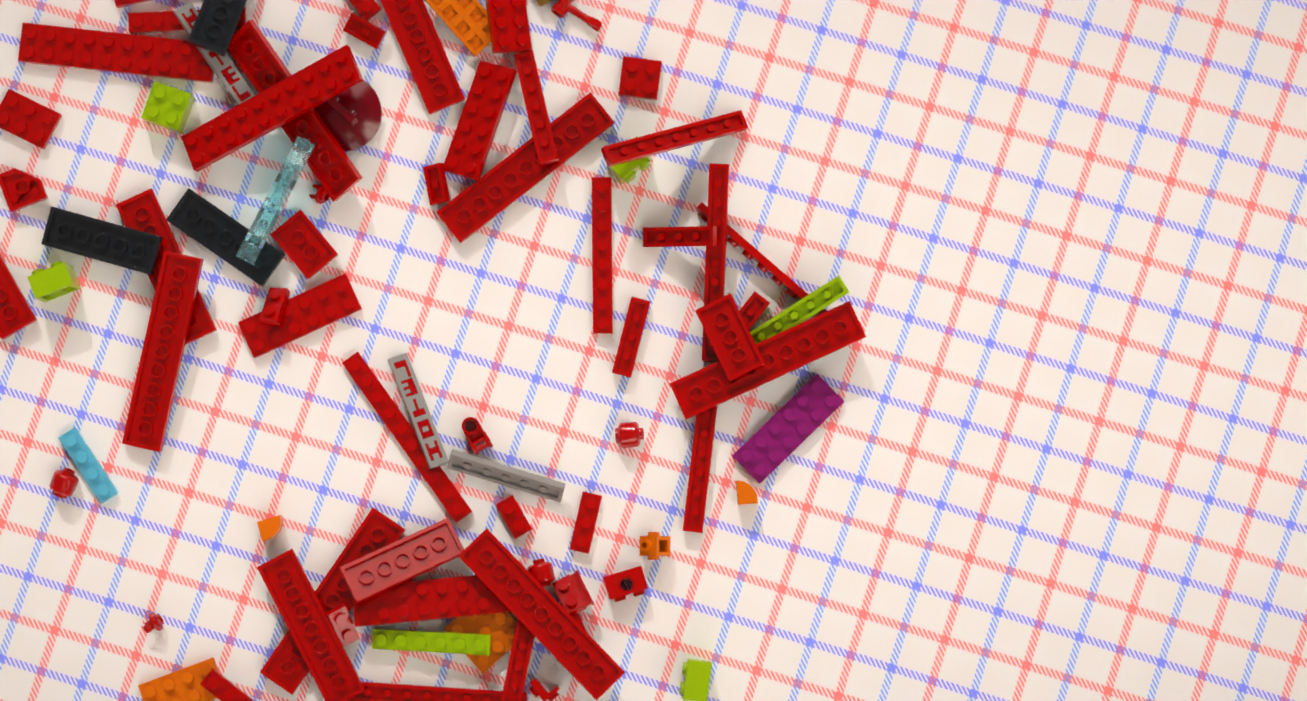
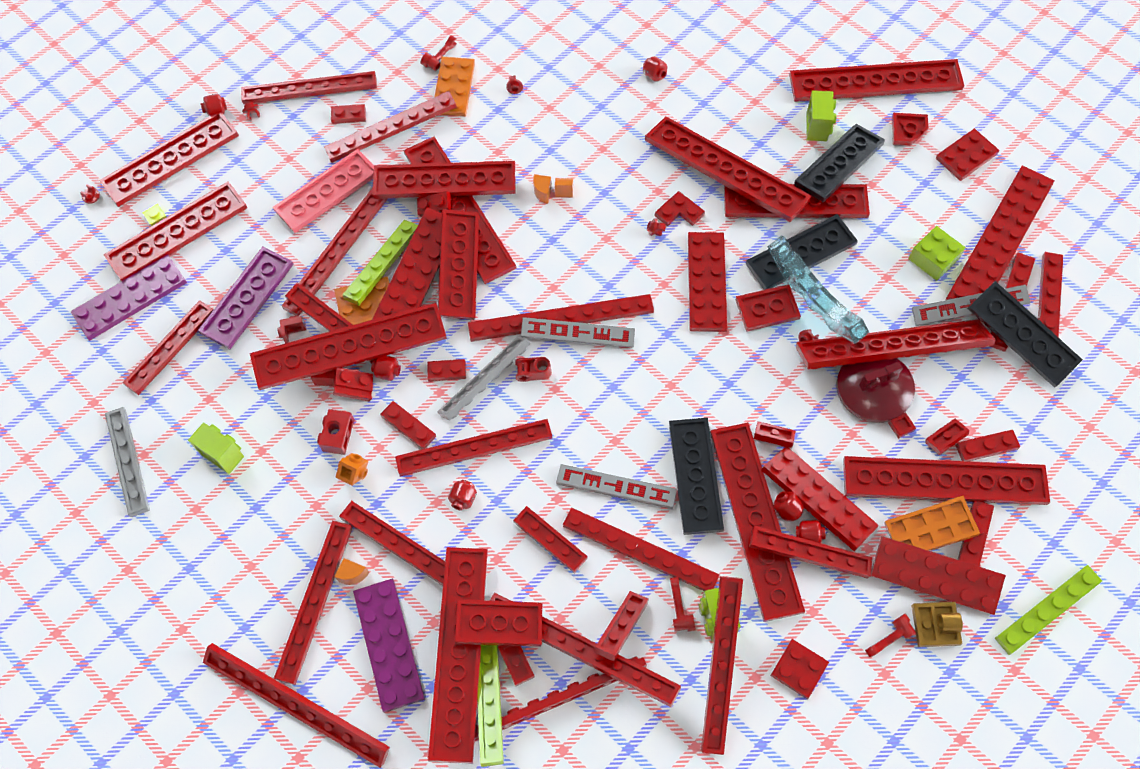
camera: 120 degrees right, 20 degrees down
medium azure plate [59,427,119,504] -> none
red plate [181,45,364,172] -> none
red plate [259,287,290,325] -> none
none -> red plate [203,643,390,768]
none -> red plate [274,520,353,685]
none -> red plate [395,418,553,477]
none -> orange brick [555,178,573,198]
none -> light grey tile [556,464,677,509]
none -> red plate [646,218,666,236]
none -> red plate [654,191,705,227]
none -> black plate [669,417,724,535]
none -> red brick [670,577,696,632]
none -> red head [773,491,804,521]
none -> red head [796,520,826,543]
none -> red tile [888,412,916,439]

